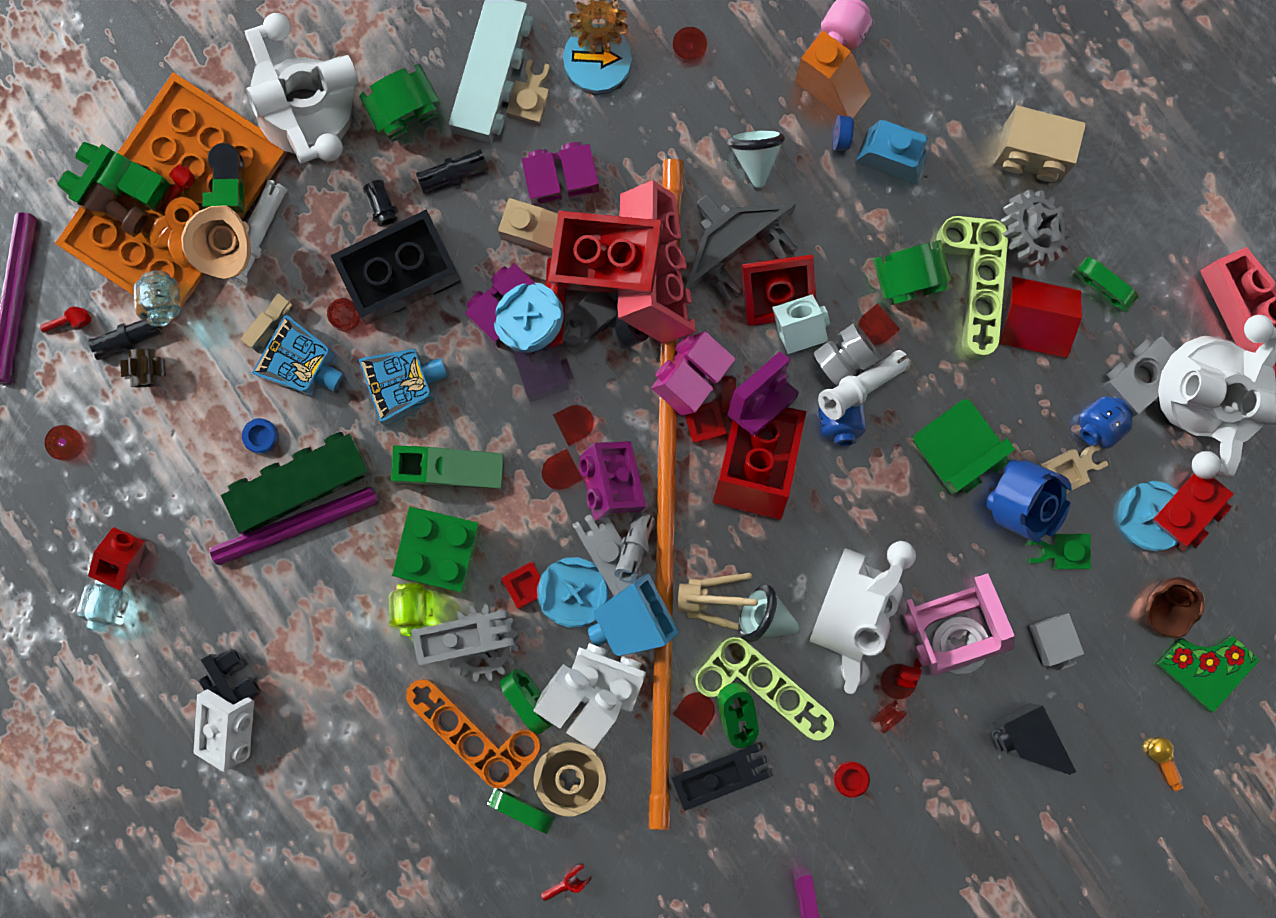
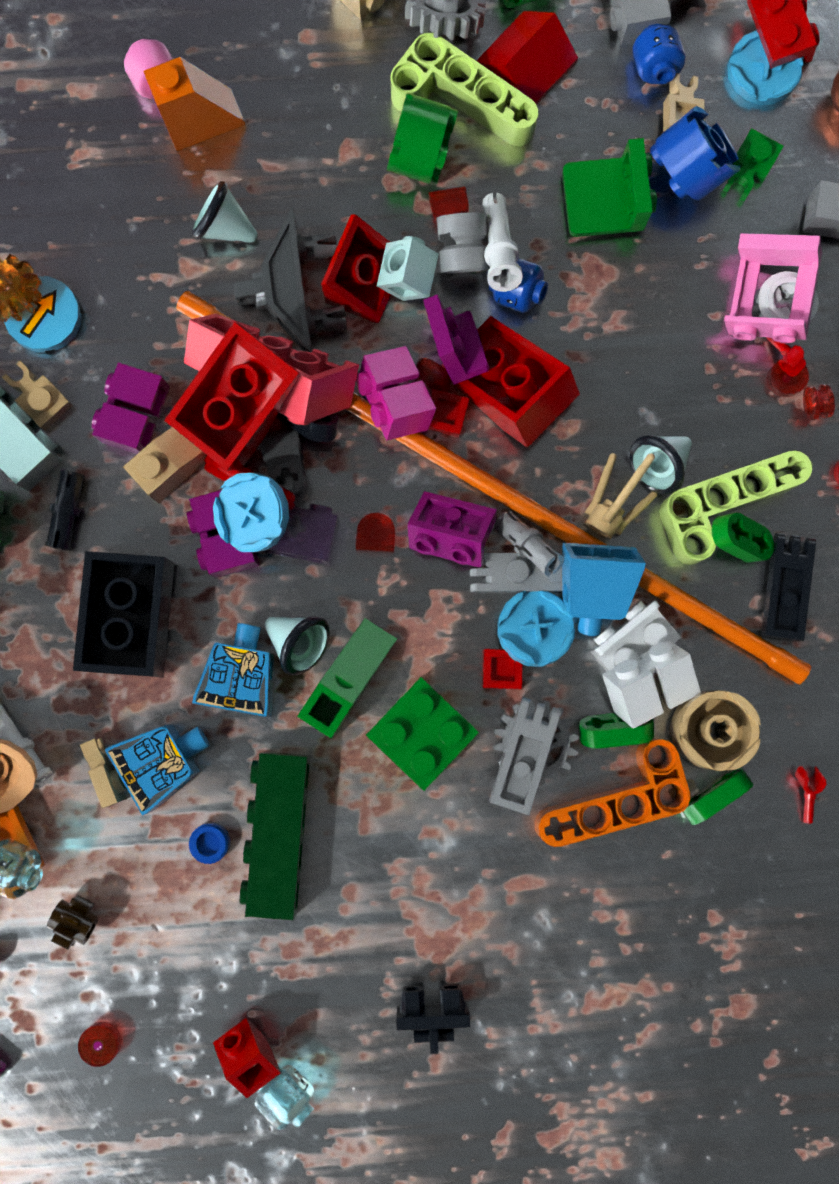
camera: 65 degrees left, 0 degrees up
black pin [88,314,164,360] -> none
white bracket [193,689,254,772] -> none
magenta axle [210,487,379,565] -> none
clear red bush [327,298,360,332] -> none
black pin [362,180,398,227] -> none
clear neon green head [387,583,434,637] -> none
clear red tile [542,448,583,491] -> none
clear red tile [672,27,707,64] -> none
clear red tile [672,692,715,735] -> none
white piece [809,541,916,694] -> none
blue tile [833,115,854,151] -> none
dark azure torso [856,120,929,185] -> none
none -> light aqua hat [264,615,330,676]

